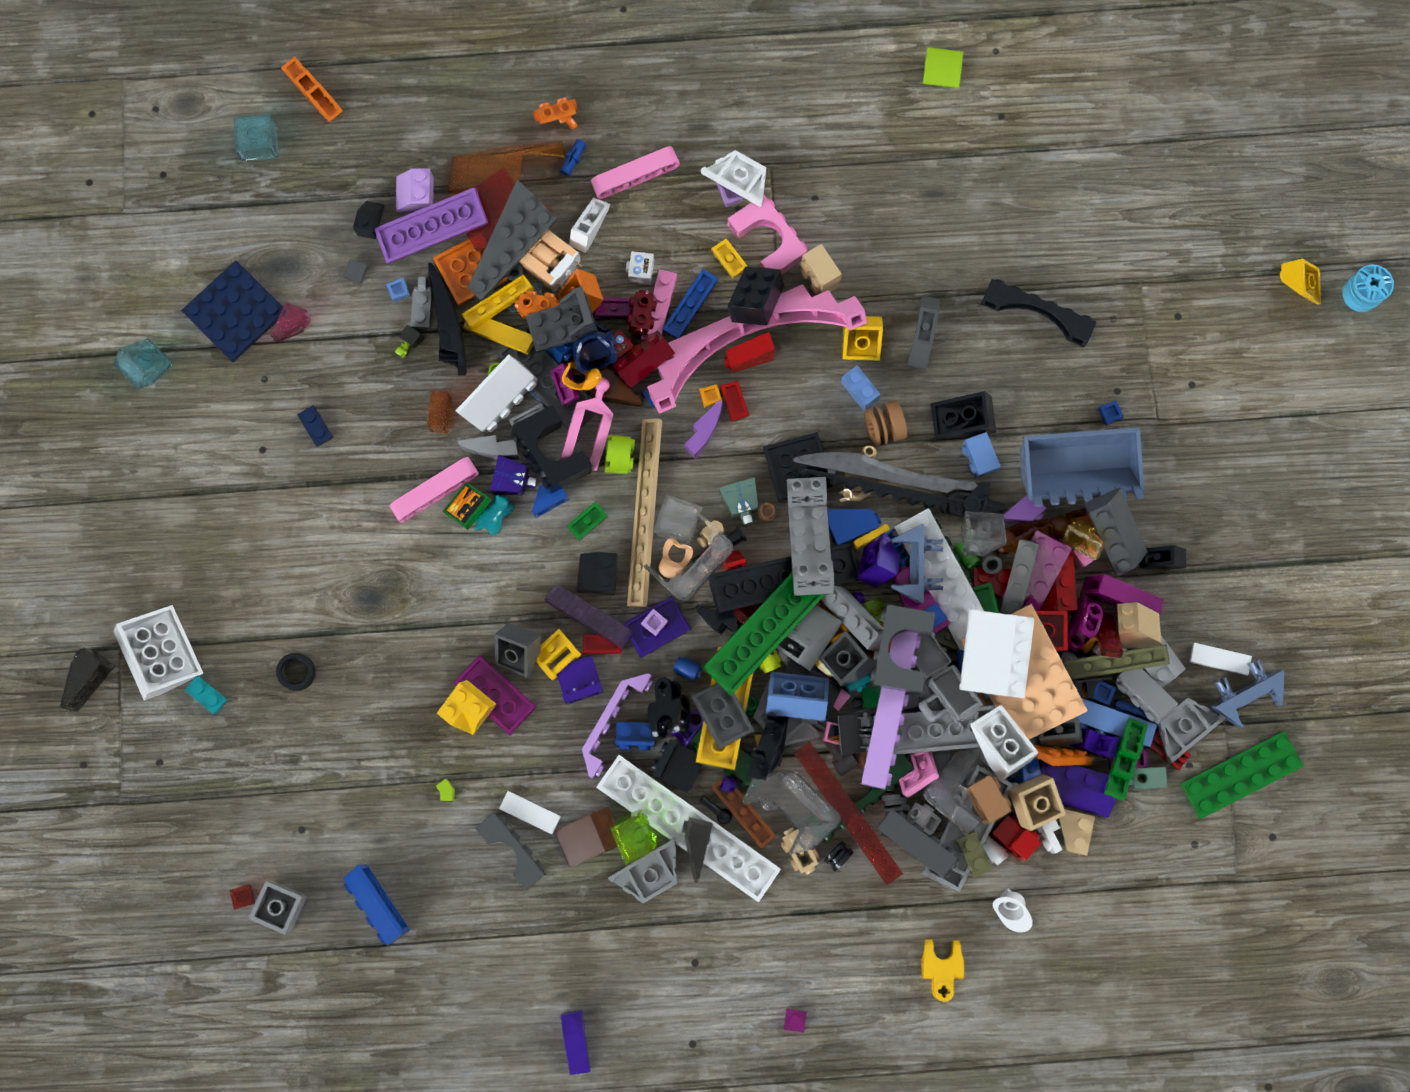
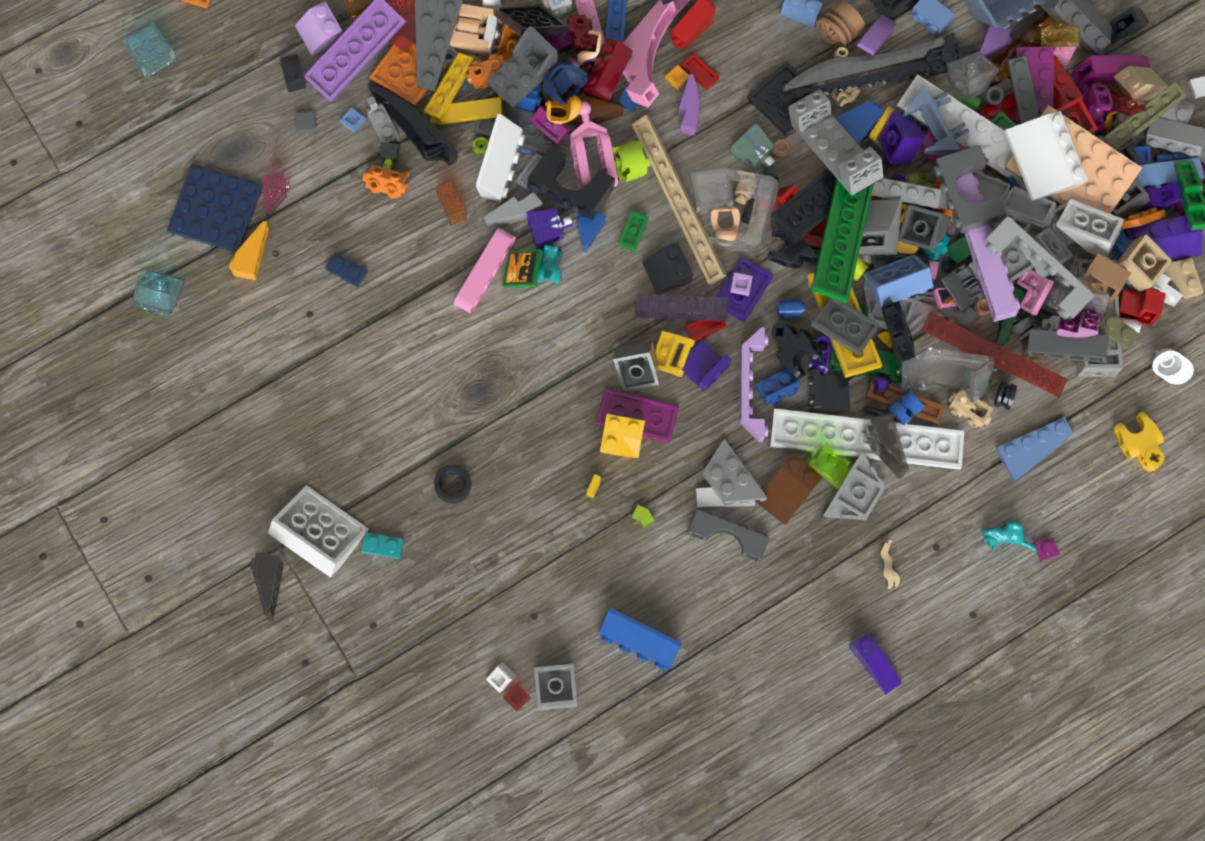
camera: 35 degrees left, 5 degrees down
none -> light orange slope [230,221,269,280]
none -> orange brick [362,165,410,199]
none -> white slope [486,663,516,693]
none -> black plate [493,5,569,37]
none -> light nougat piece [577,30,603,64]
none -> yellow tile [586,474,601,498]
none -> light grey wing [703,439,767,505]
none -> medium lavender slope [858,15,897,55]
none -> tan hair [880,539,900,589]
none -> blue wheel [888,390,925,425]
none -> teal animal [982,520,1037,551]
none -> light grey plate [985,216,1095,320]
none -> medium blue wing [996,417,1074,483]
none -> light grey slope [1020,226,1074,278]
none -> magenta slope [1056,309,1102,337]

